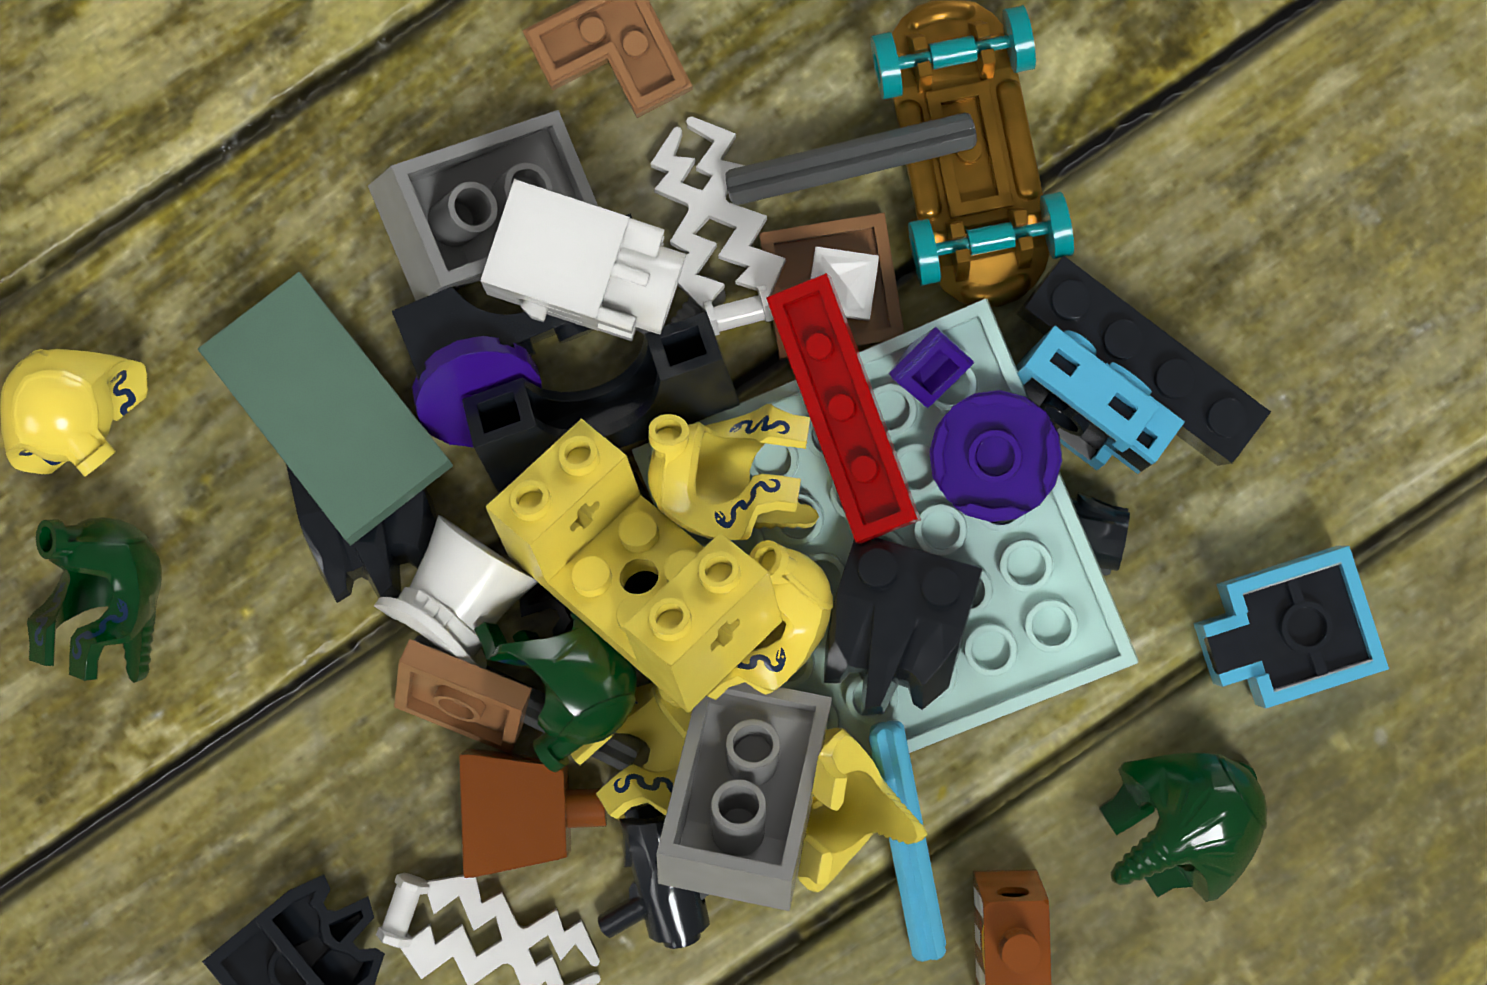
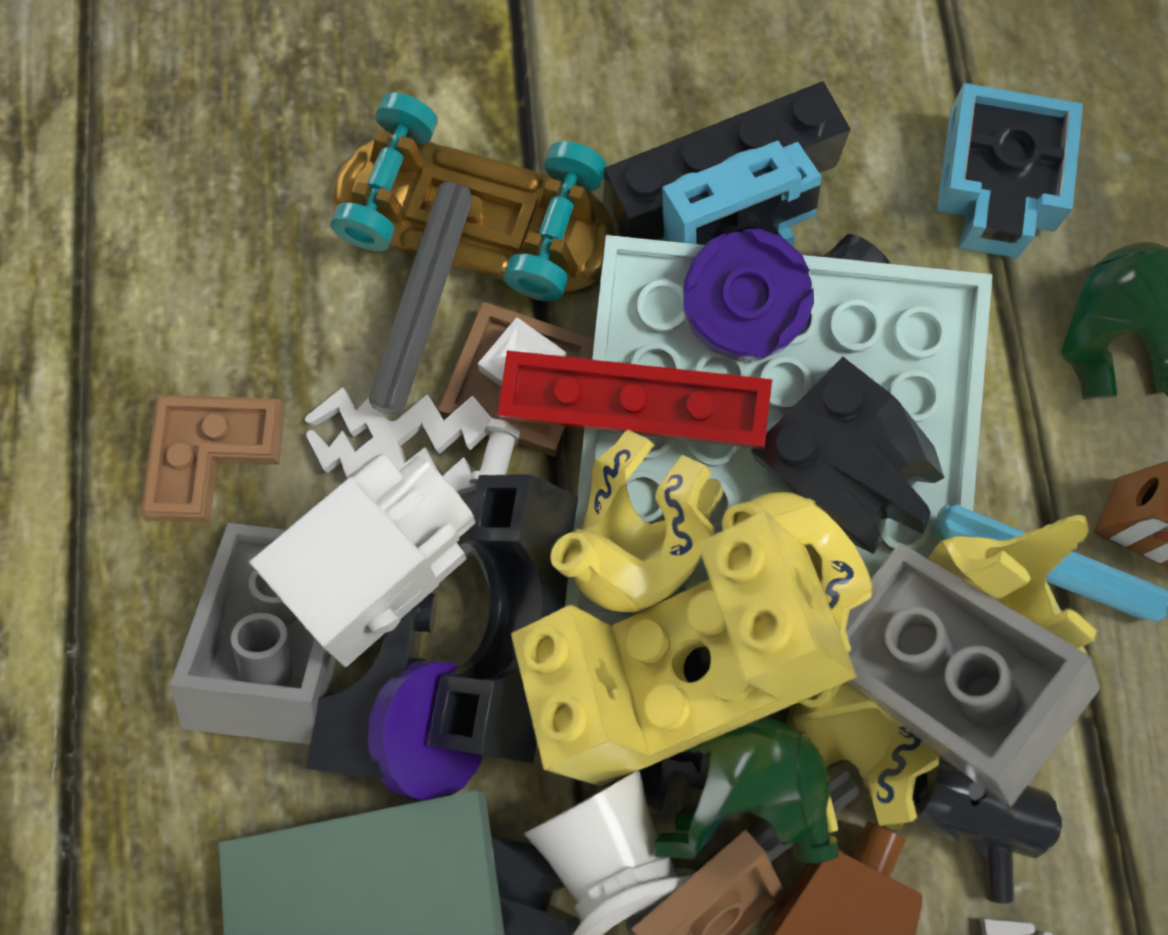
camera: 65 degrees left, 15 degrees down
dark purple slope [888,327,975,408] -> none

